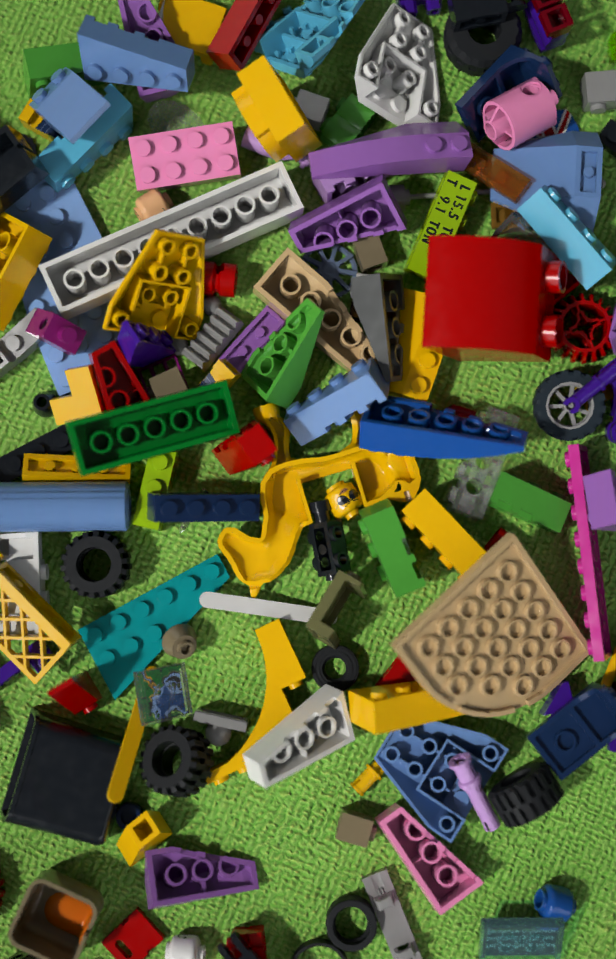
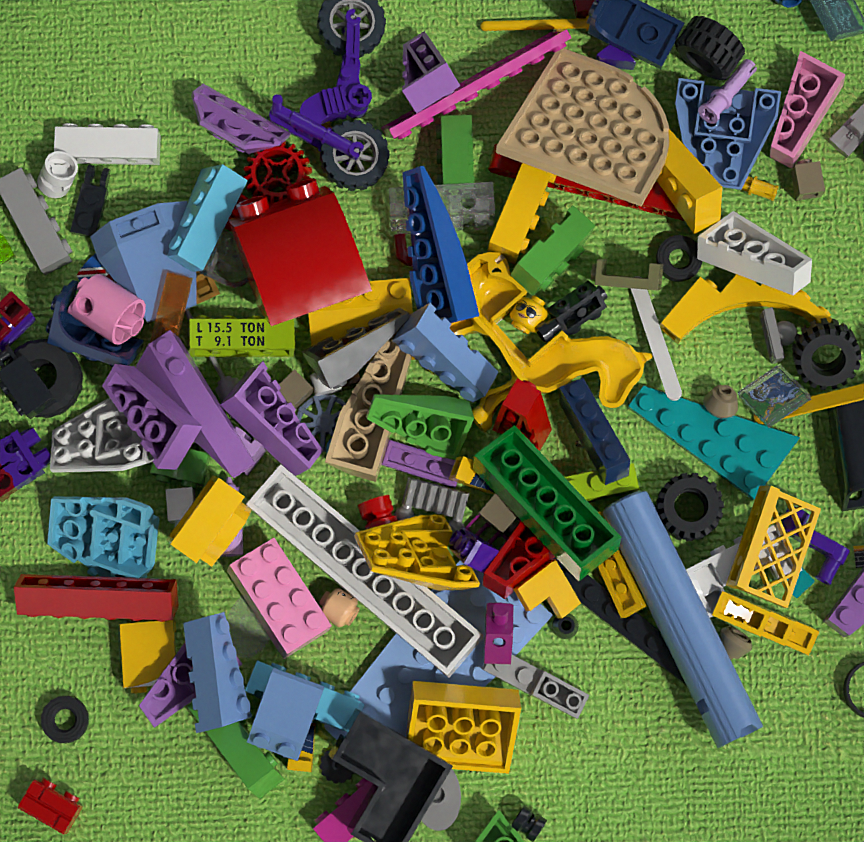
camera: 120 degrees left, 5 degrees down
red slope [47,671,103,715] -> none
none -> medium lavender wedge [102,364,203,470]

